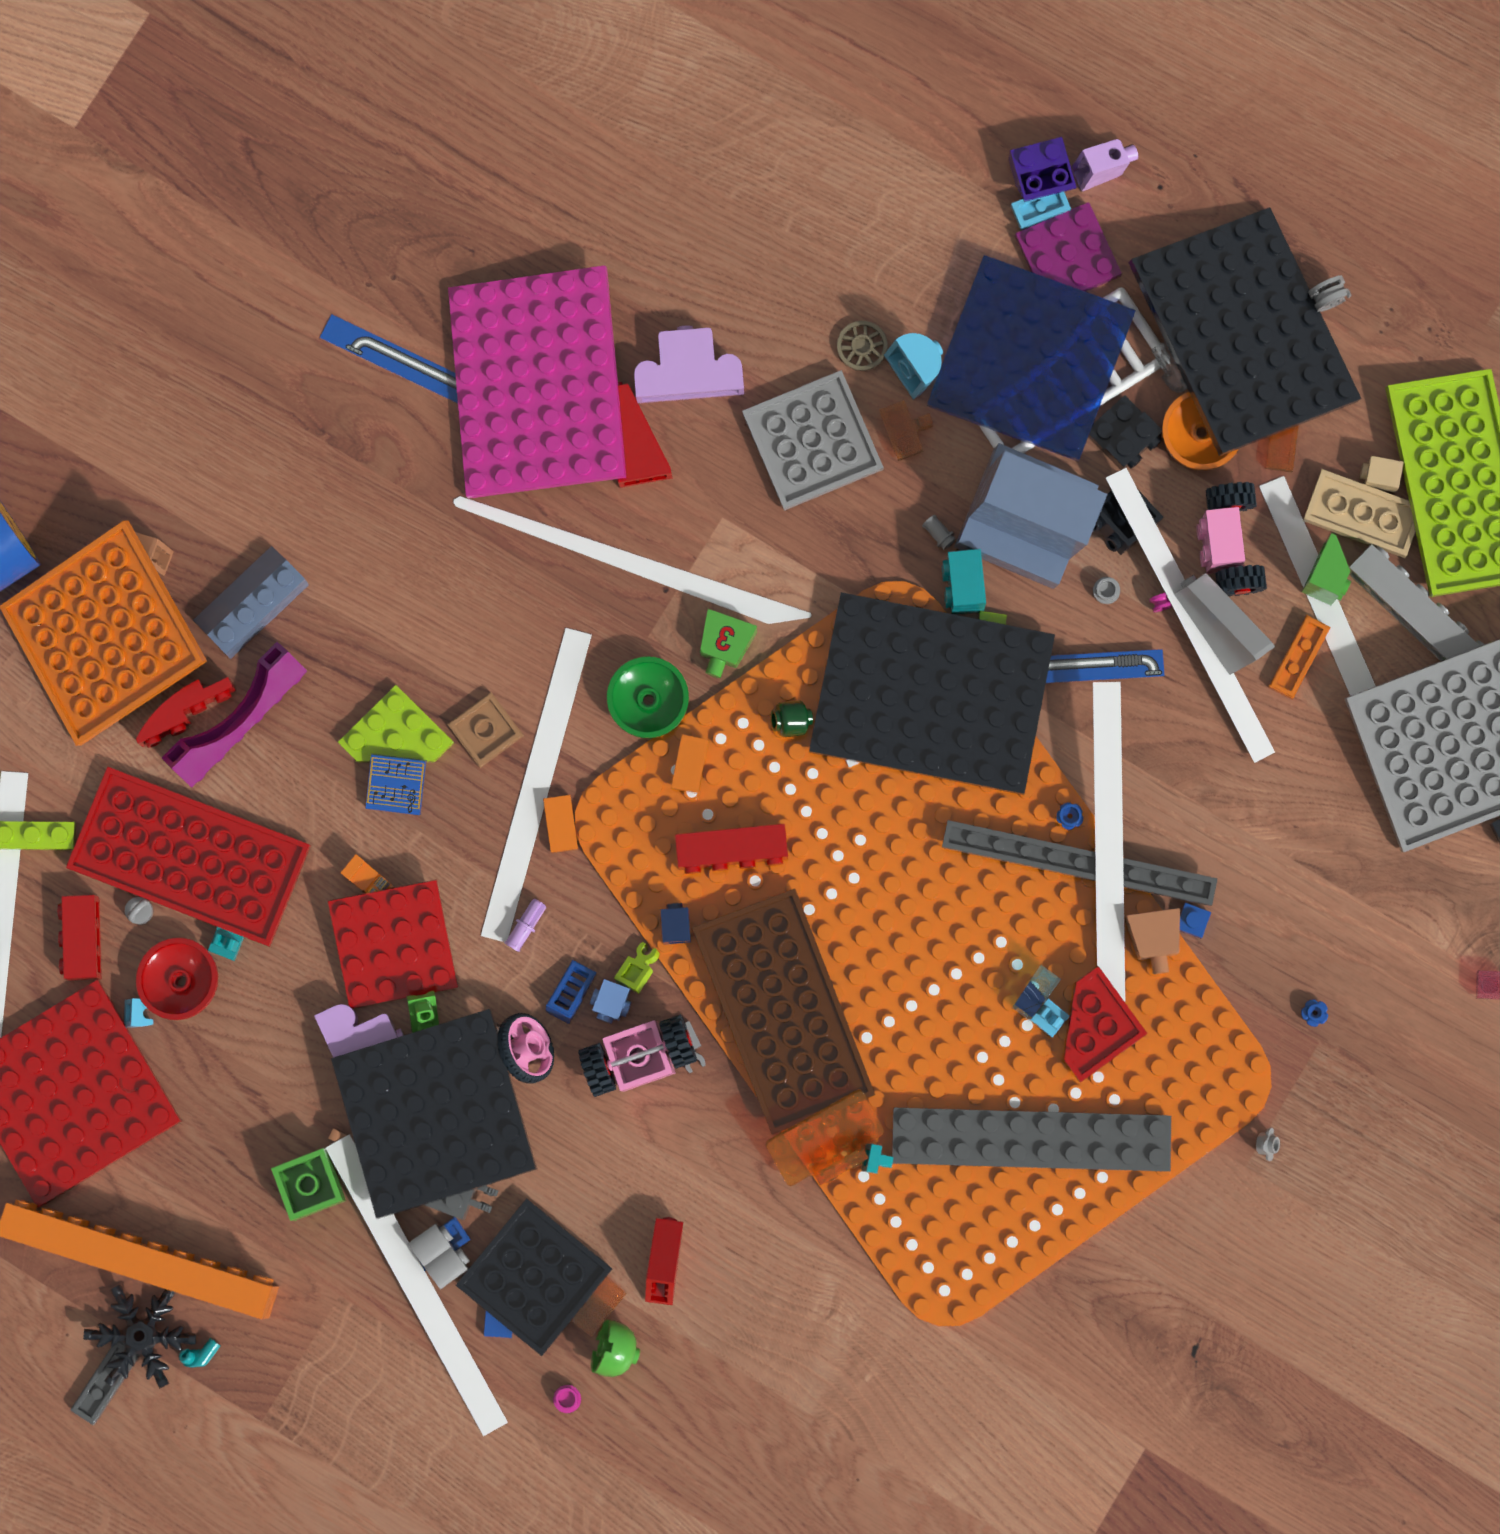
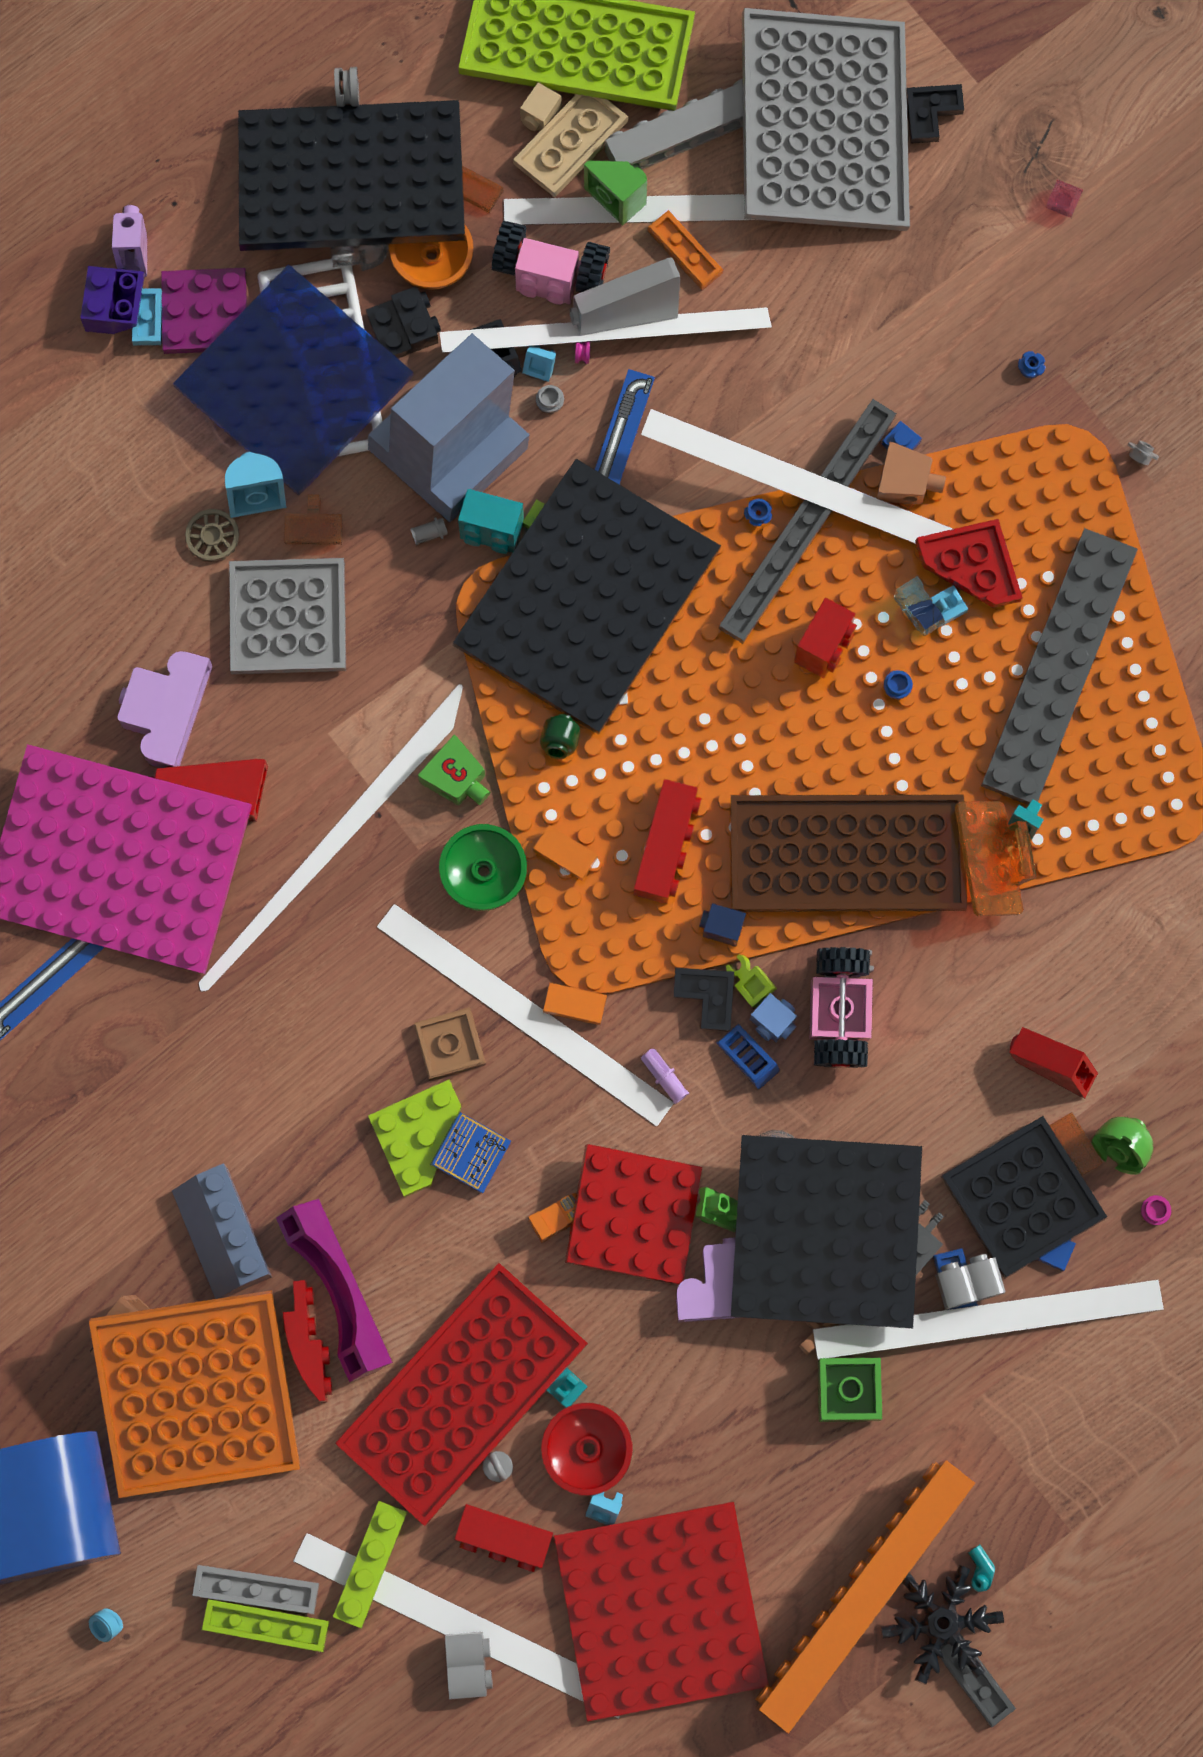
camera: 75 degrees left, 5 degrees down
wheel [497,1013,555,1084] -> none
none -> medium azure tile [522,345,556,382]
none -> black plate [674,968,734,1031]
none -> red brick [794,597,857,679]
none -> blue plate [883,670,913,699]

